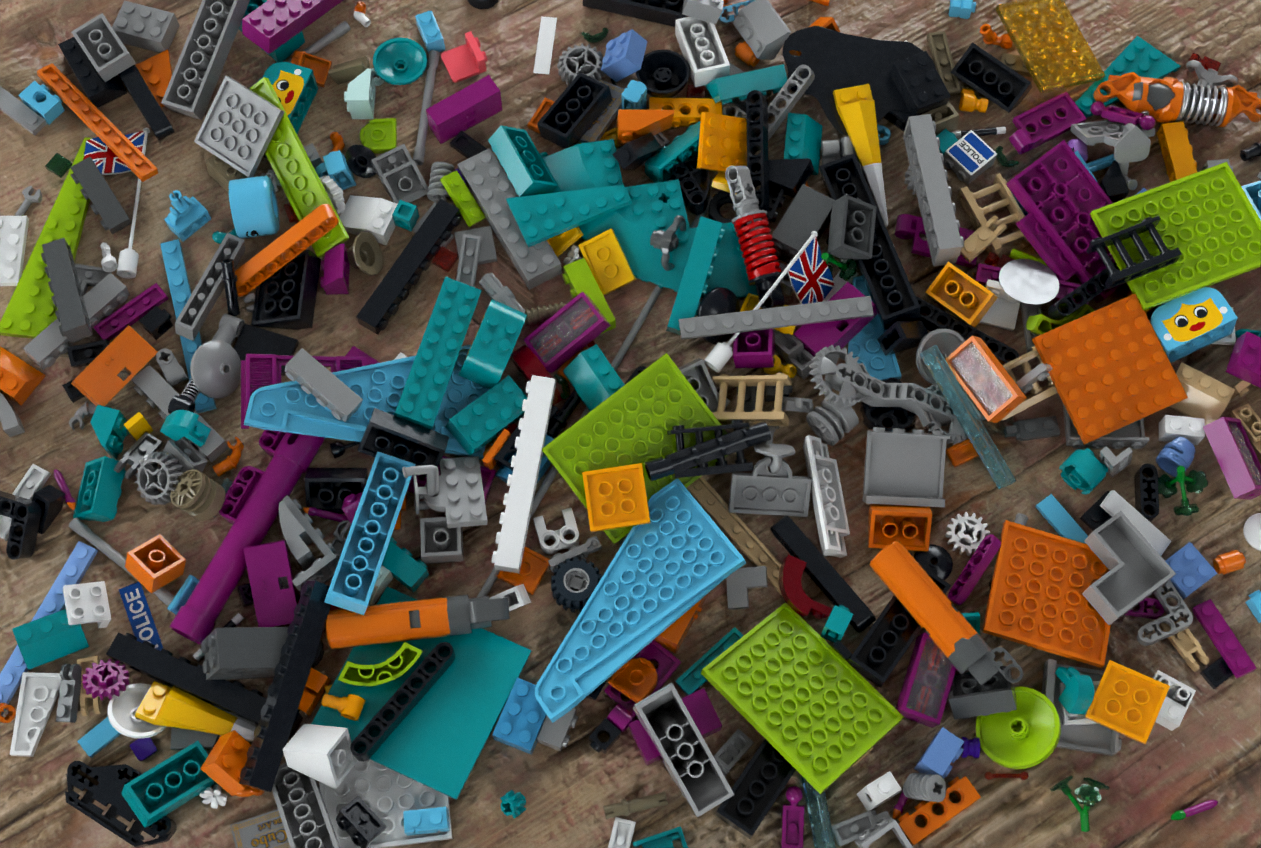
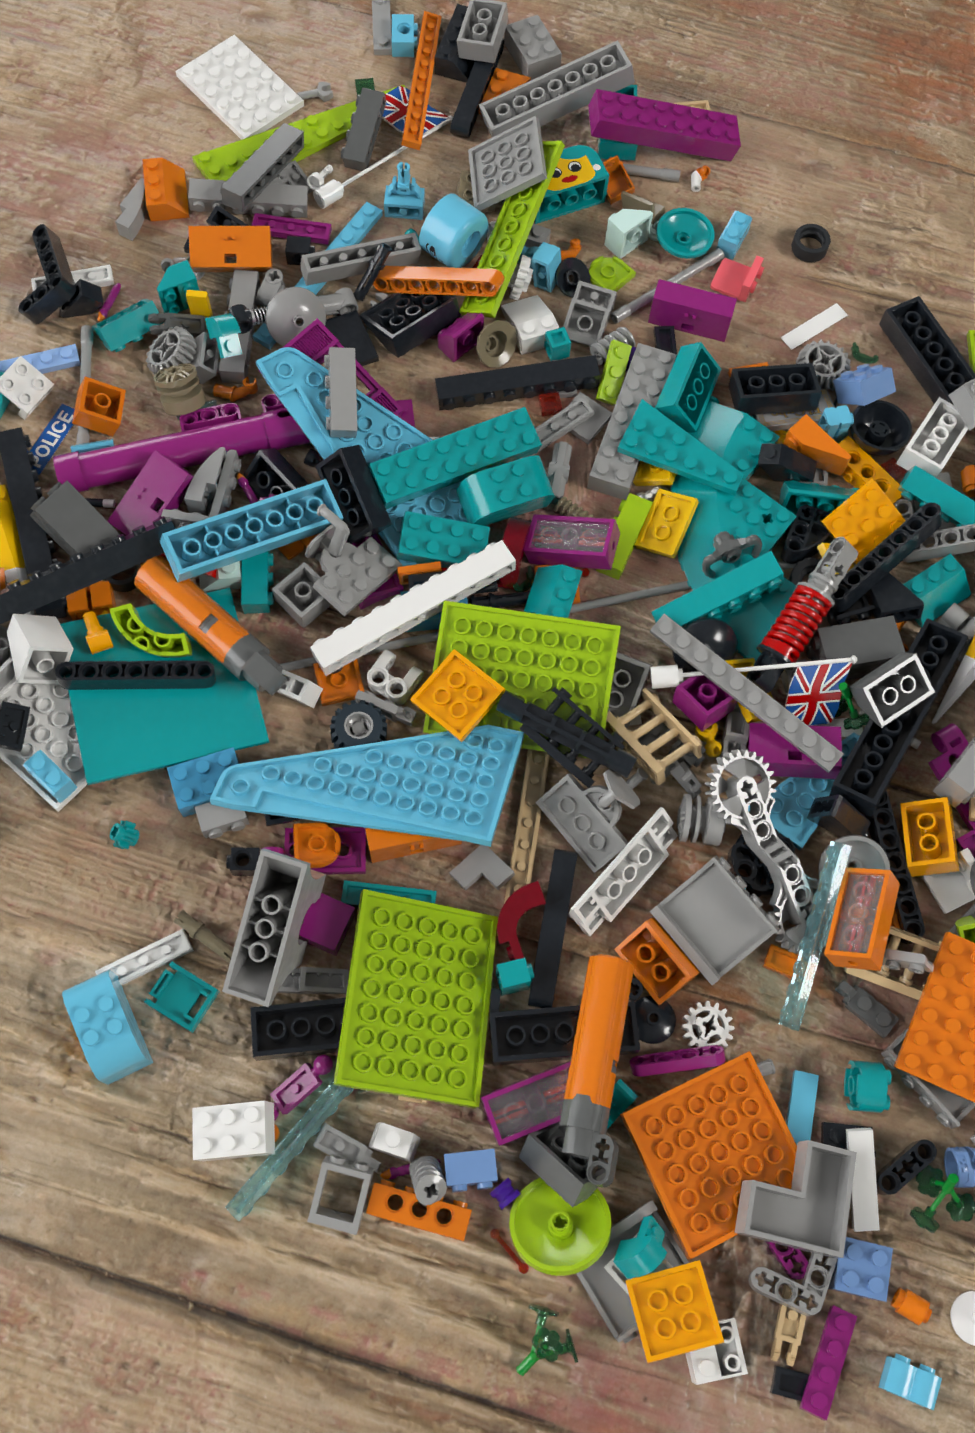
camera: 45 degrees right, 0 degrees up
light grey fence [1099,446,1133,478] -> none

